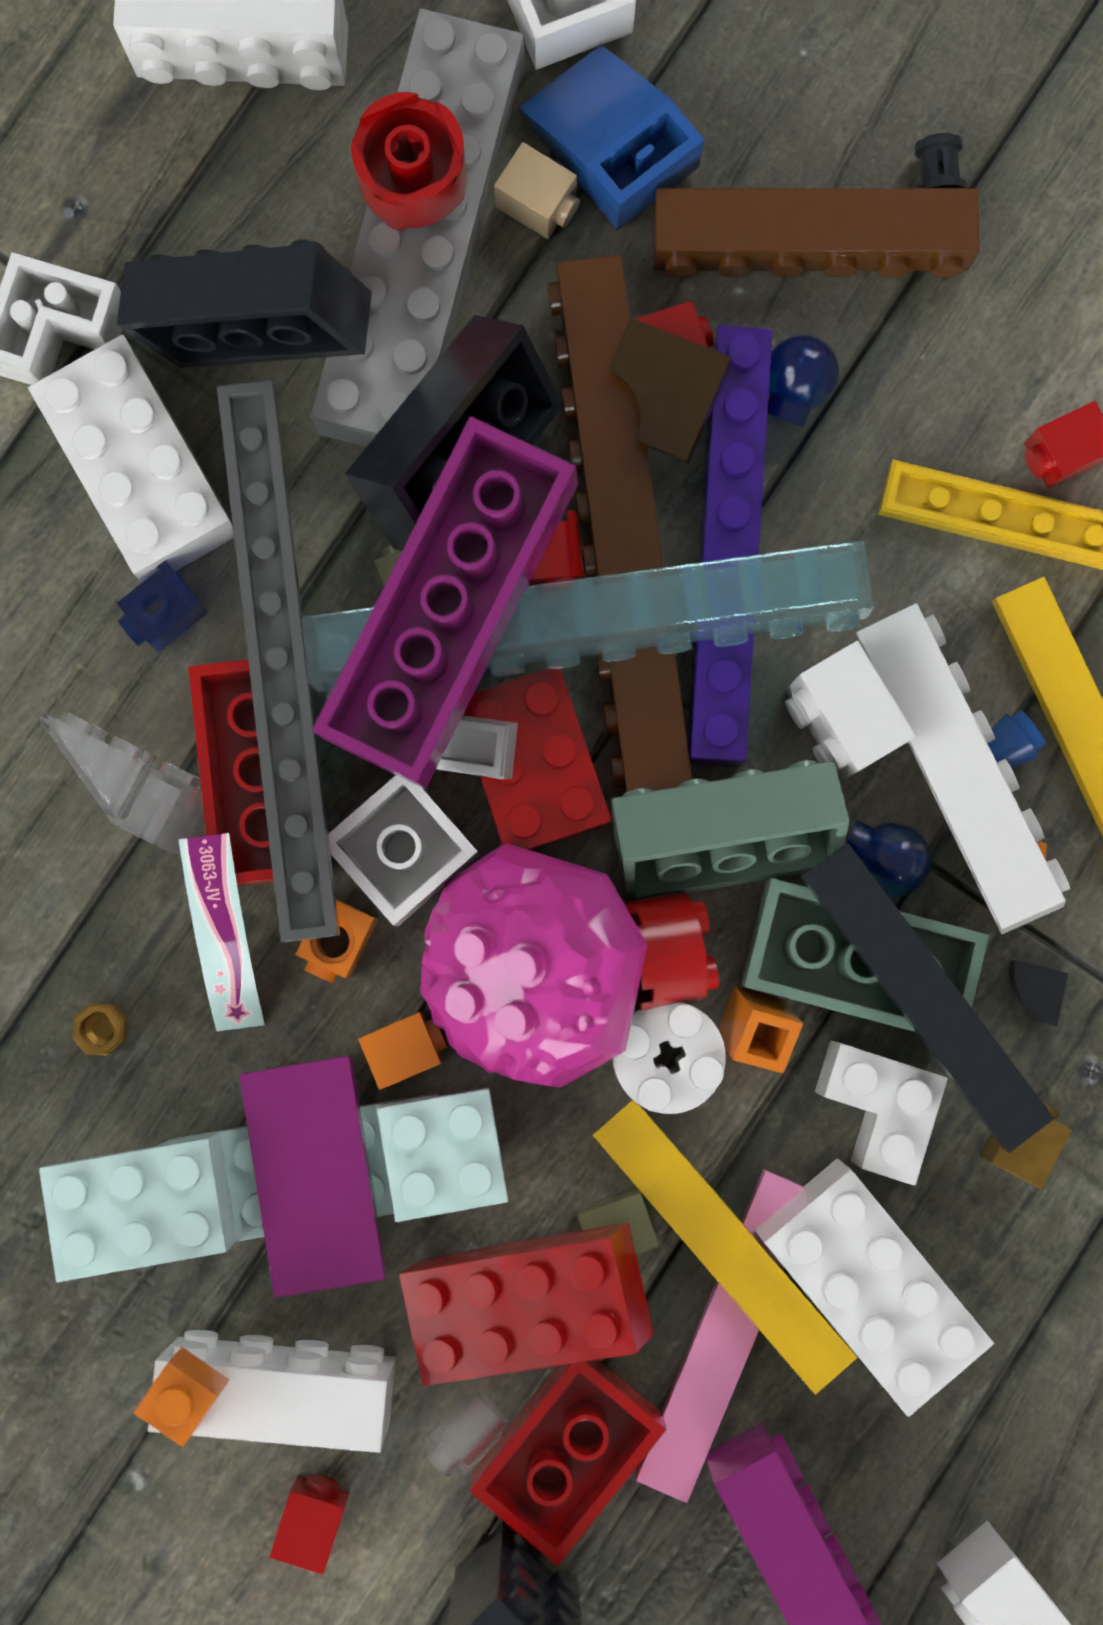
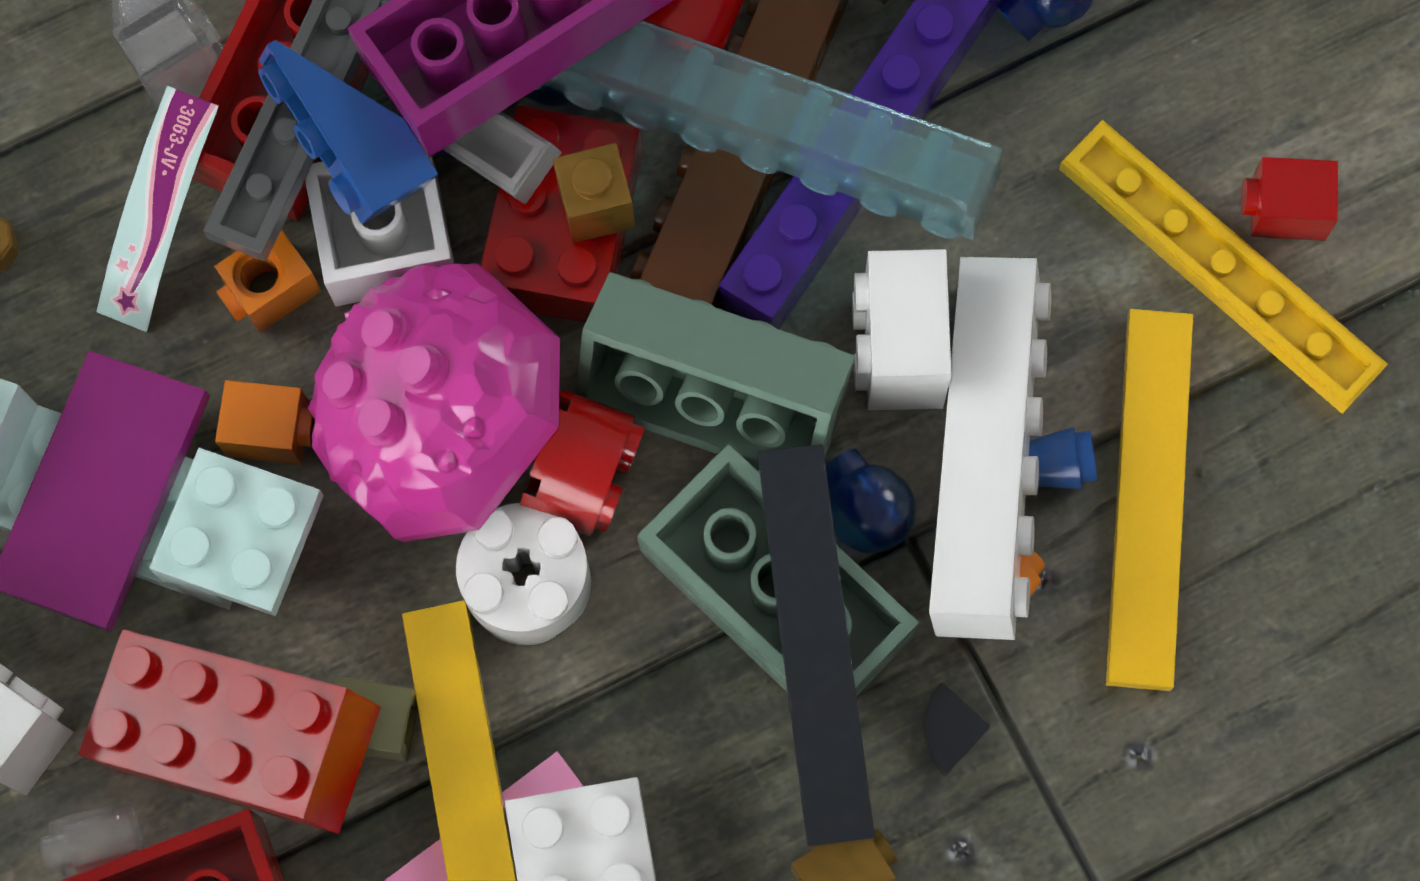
camera: 35 degrees right, 10 degrees down
orange brick [718,986,803,1074] -> none
white brick [815,1040,948,1186] -> none
none -> blue slope [259,40,438,224]
none -> pearl gold brick [553,143,635,243]

